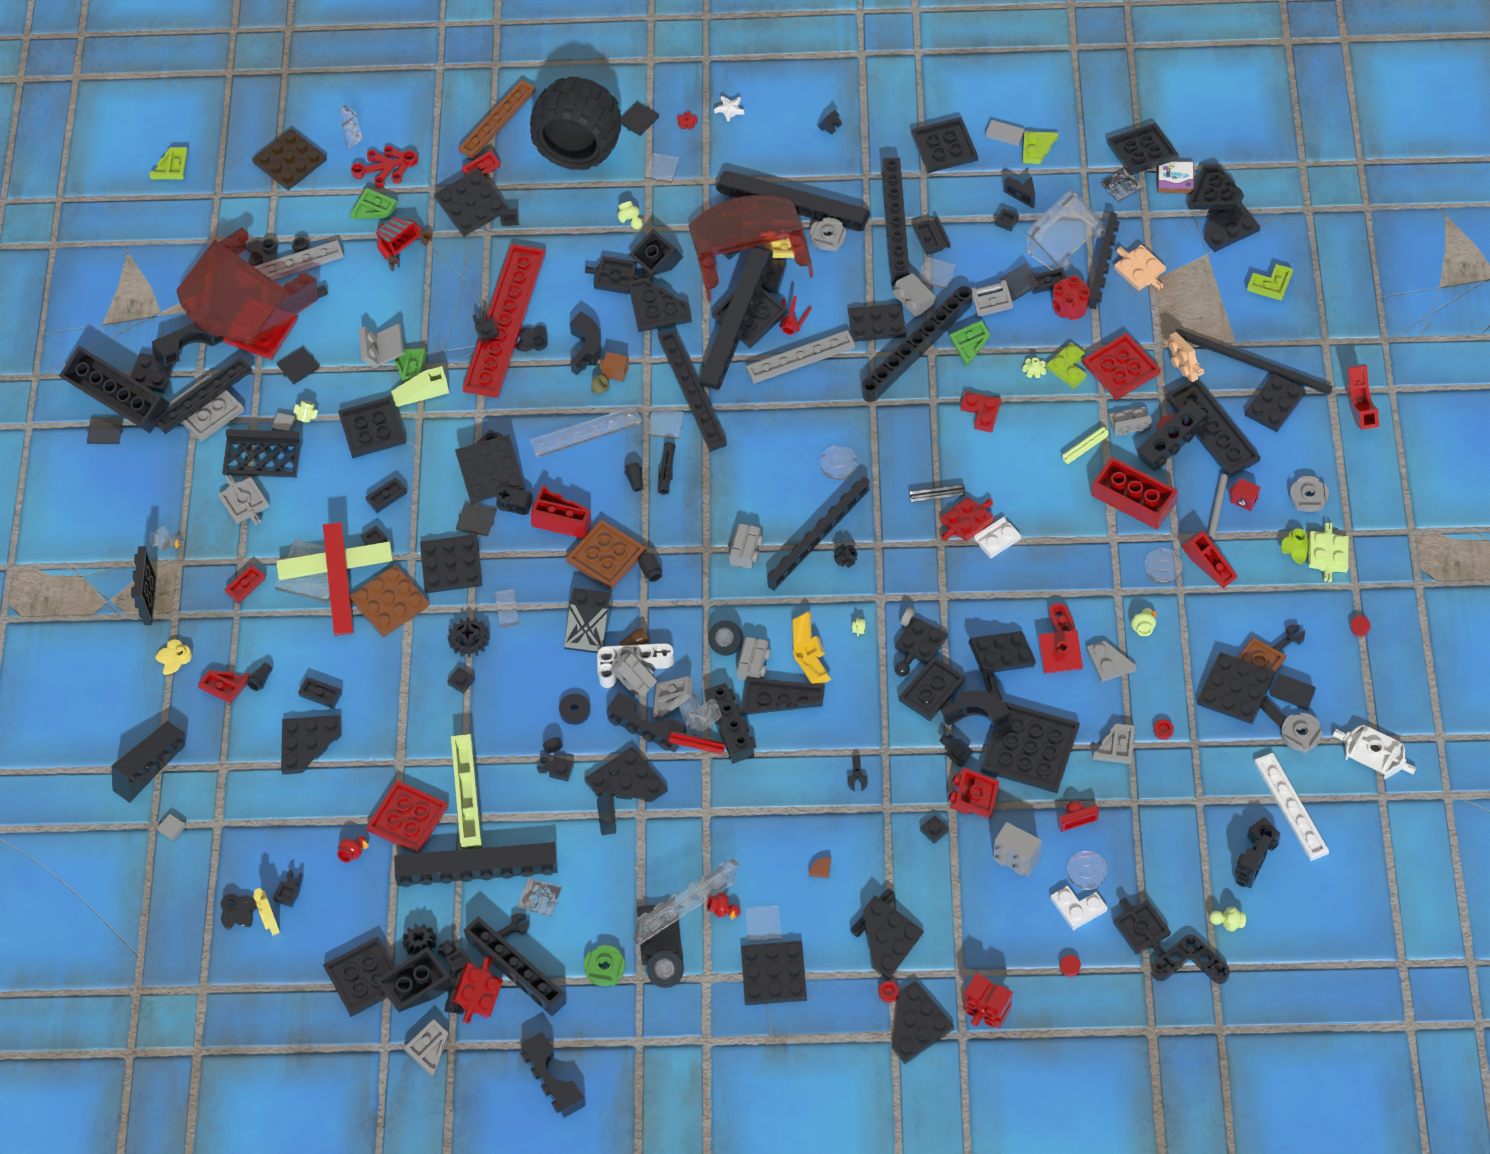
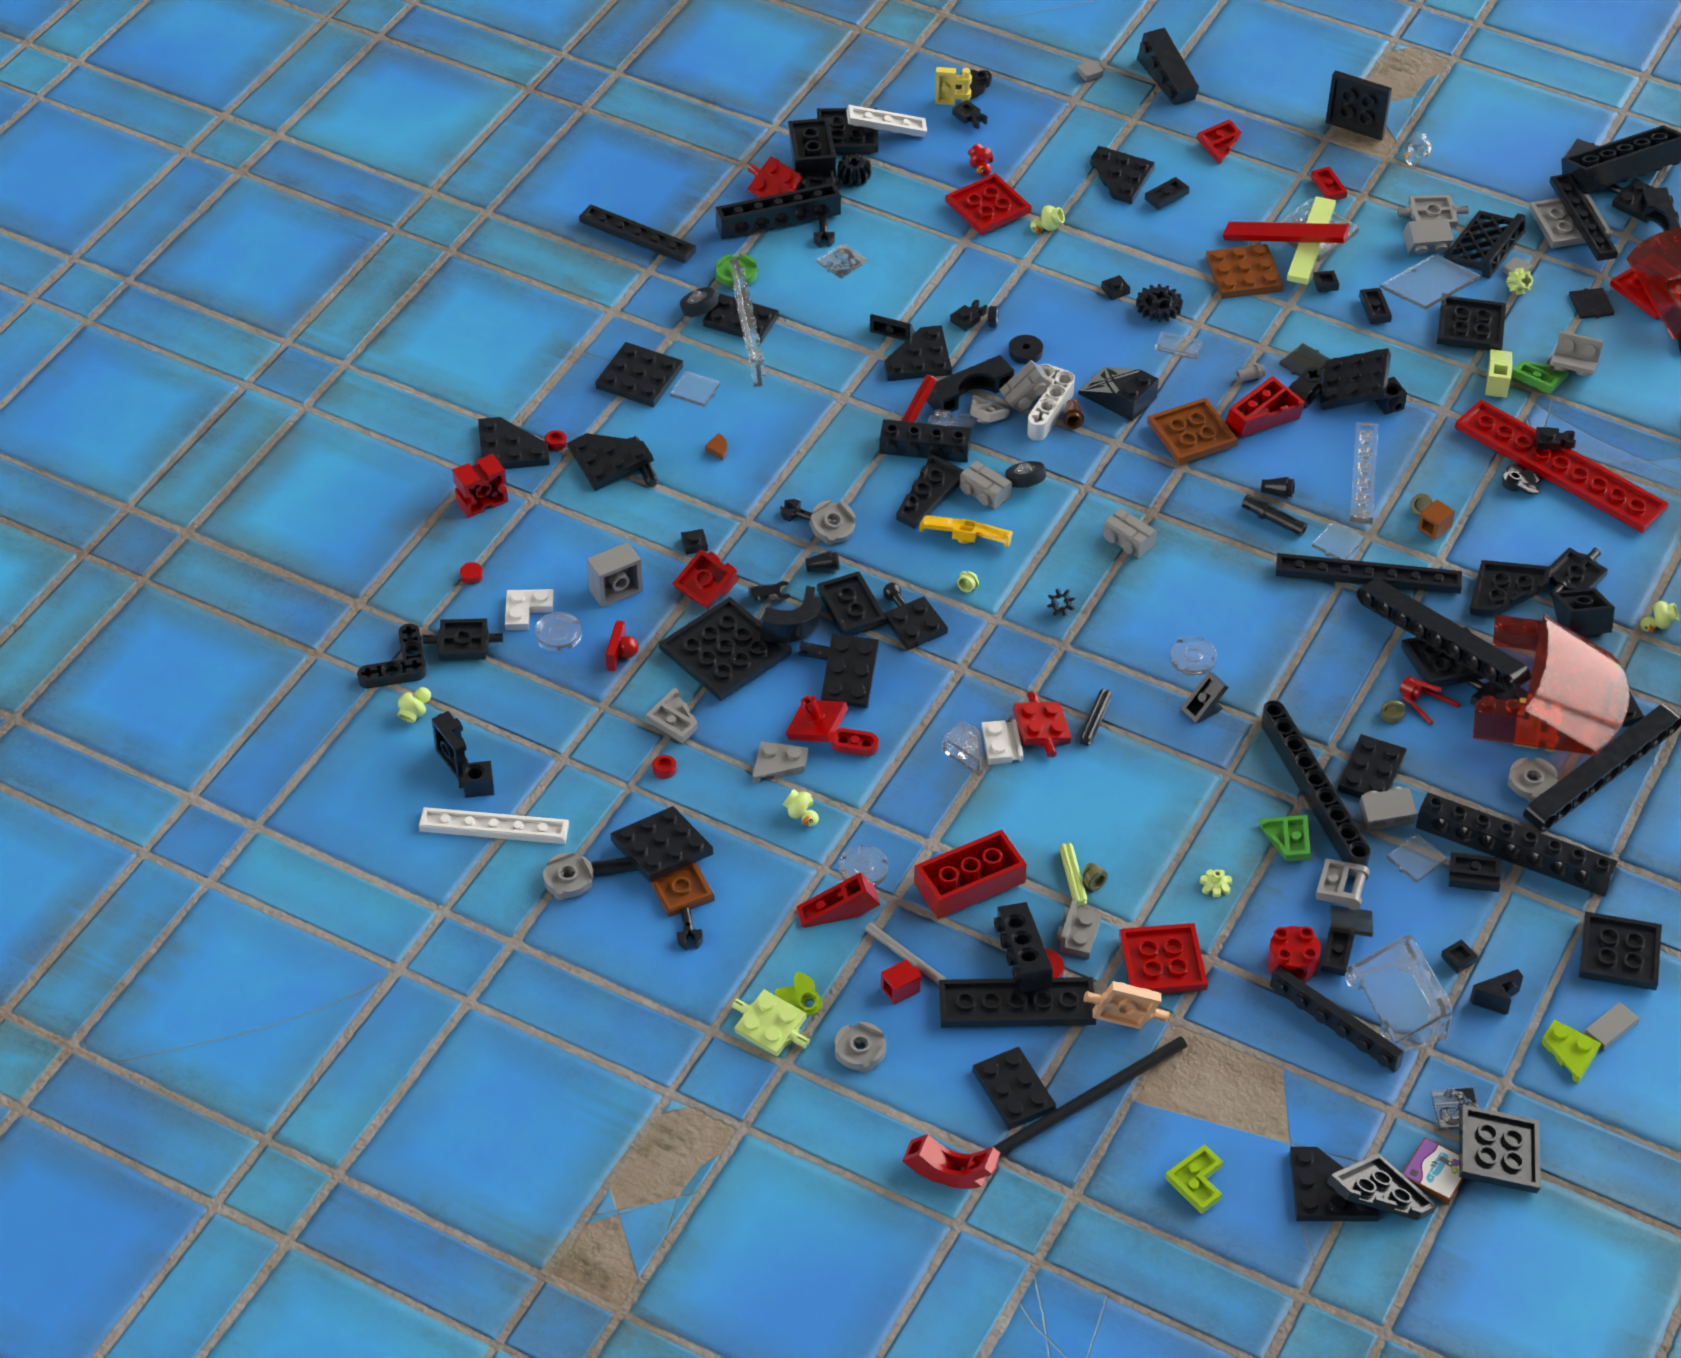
camera: 115 degrees right, 10 degrees down
light yellow plate [155,639,192,675] -> none
black cone [246,663,273,691] -> none
black brick [394,842,558,887] -> none
light grey wing [404,1019,448,1077] -> none
black plate [420,534,482,594] -> none
yellowish green brick [451,734,483,850] -> none
black arch [520,1032,586,1118] -> none
black arch [569,311,602,375] -> none
black brick [638,553,663,582] -> none
red animal [707,892,741,920] -> none
light grey plate [746,330,855,384] -> none
black plate [767,476,870,591] -> none
light grey tile [900,607,916,627] -> none
red plate [961,391,1001,433] -> none
lime plate [1046,342,1087,389] -> none
light nougat plate [1114,245,1166,291] -> none
black slope [1271,674,1316,710] -> none
white plate [1333,725,1417,779] -> none
red tile [1350,616,1371,636] -> none
none -> black plate [579,204,696,264]
none -> black cone [805,550,840,573]
none -> light grey plate [809,500,856,545]
none -> white plate [846,105,927,137]
none -> clear slope [943,720,983,776]
none -> yellowish green animal [1030,205,1065,234]
none -> olive tile [1083,863,1108,891]
none -> black slope [1180,671,1229,724]
none -> light grey pin [1236,363,1265,384]
none -> clear piece [1380,254,1480,310]
none -> olive tile [1380,700,1405,724]
none -> light grey brick [1402,218,1454,255]

